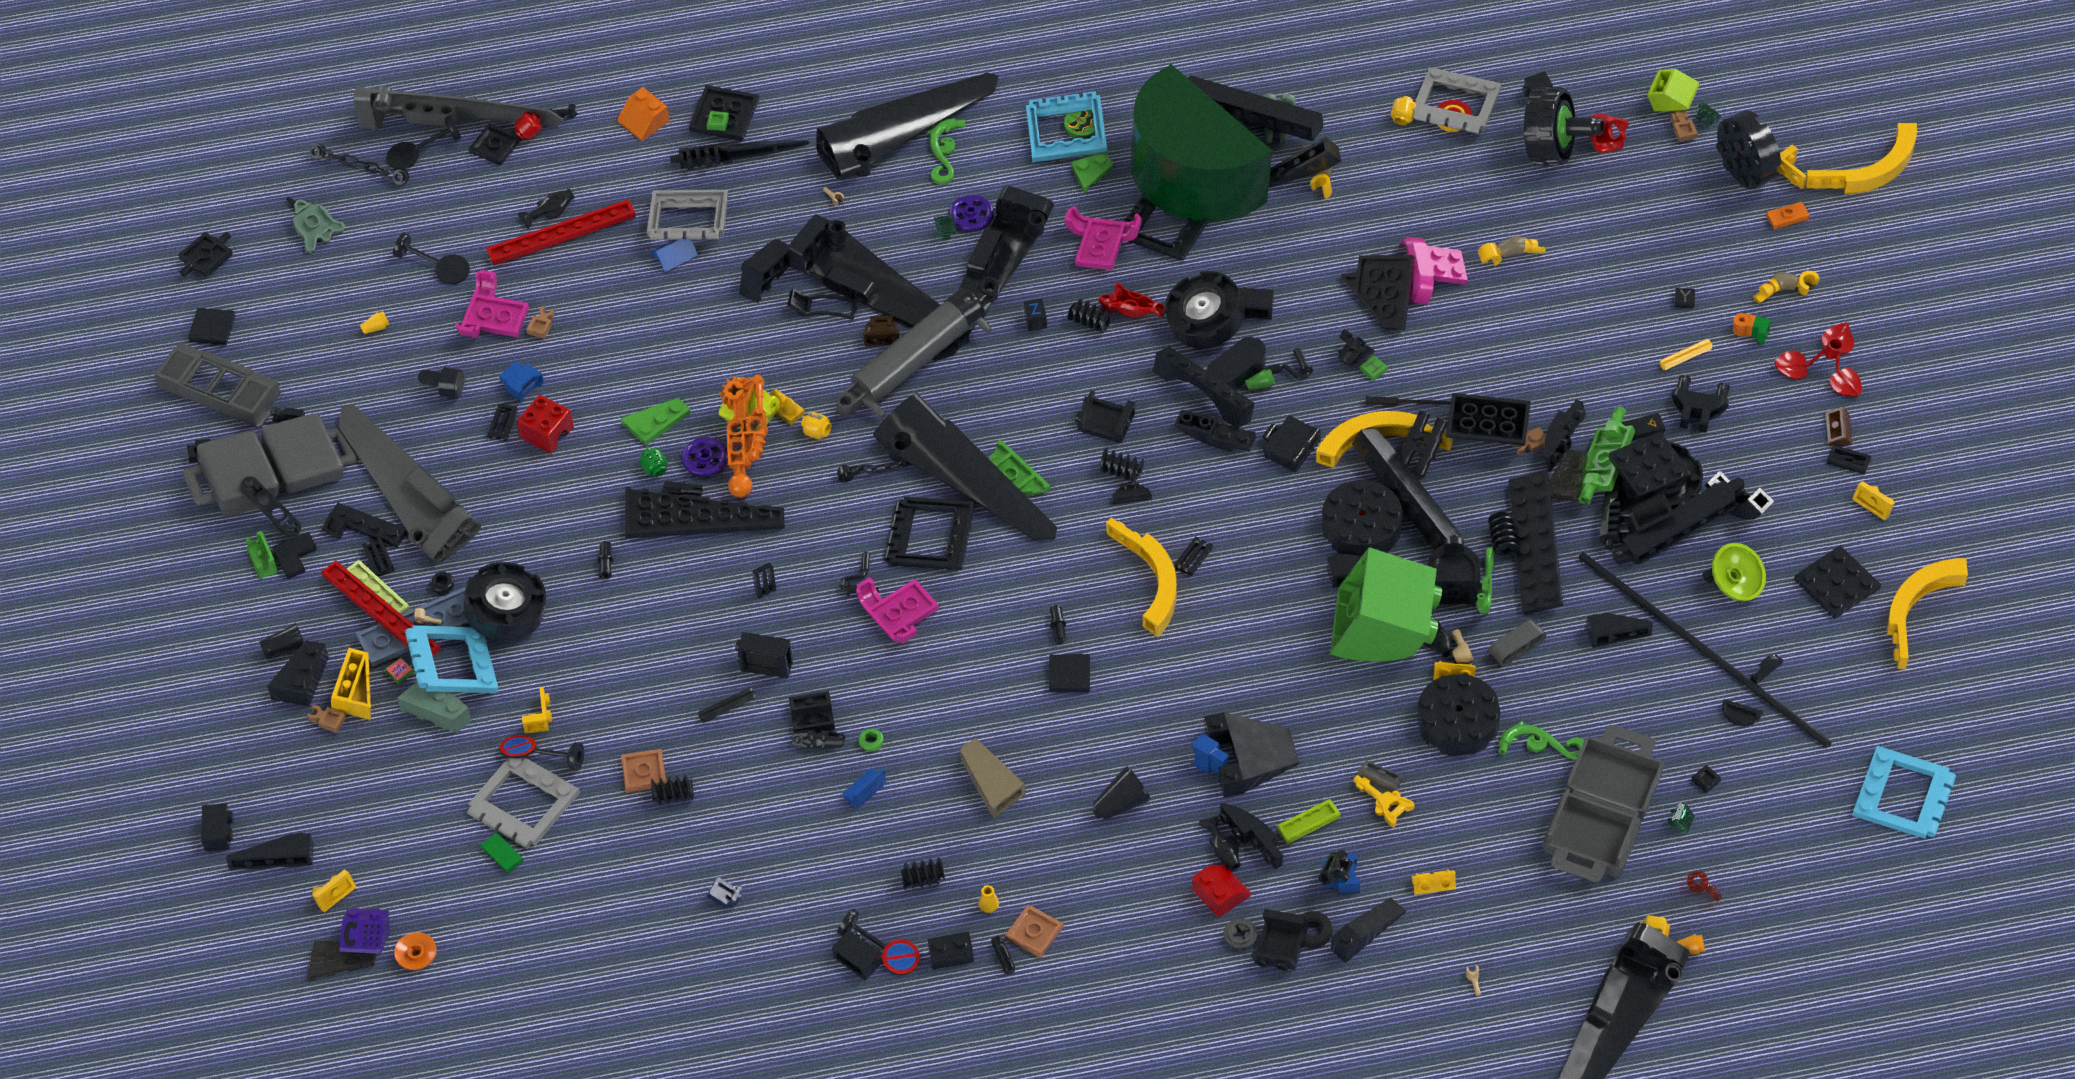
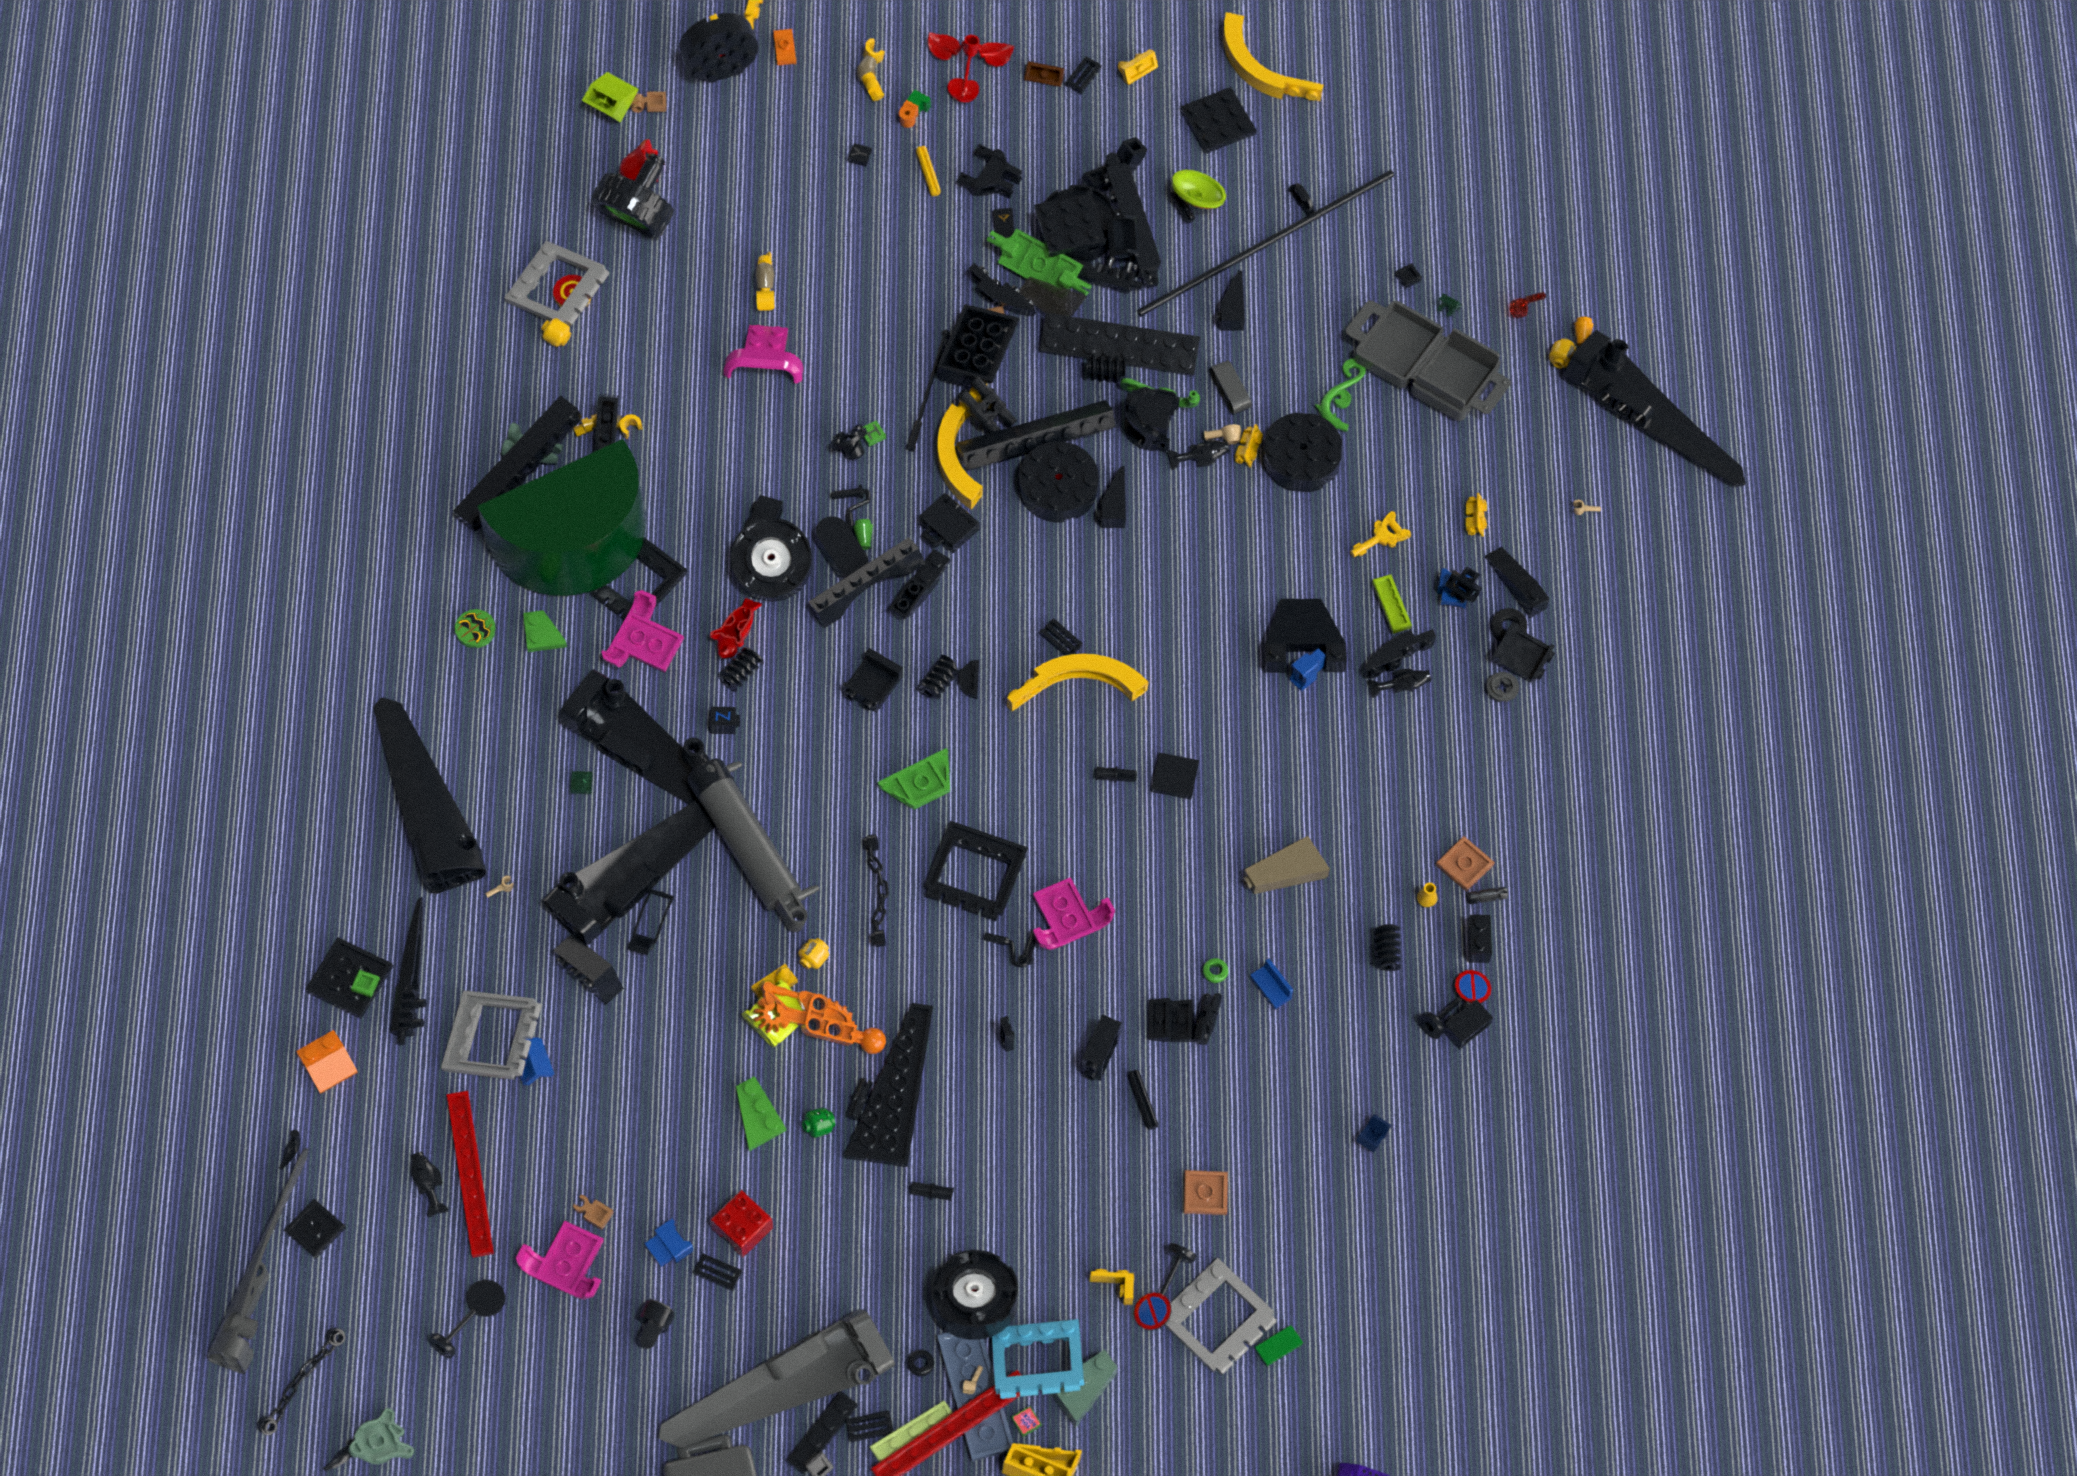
camera: 85 degrees left, 10 degrees up
yellow cone [360,311,390,335] -> none
black piece [386,116,461,170] -> none
orange dish [394,932,437,970] -> none
red head [514,112,542,140] -> none
black piece [650,774,695,805] -> none
dark purple plate [681,437,728,477] -> none
dark brown piece [863,315,900,346] -> none
black panel [873,393,1057,540] -> none
bright green plant [927,118,965,185] -> none
dark purple plate [949,195,994,232] -> none
medium azure hinge [1026,91,1107,162] -> none
black cone [1092,766,1151,820] -> none
red slope [1192,865,1252,918] -> none
bright green brick [1330,547,1442,662] -> none
black wing [1341,255,1415,330] -> none
dark grey slope [1357,761,1403,793] -> none
black brick [1522,71,1553,97] -> none
clear green tile [1696,101,1721,127] -> none
black tile [1722,699,1763,726] -> none
medium azure hinge [1852,746,1956,839] -> none

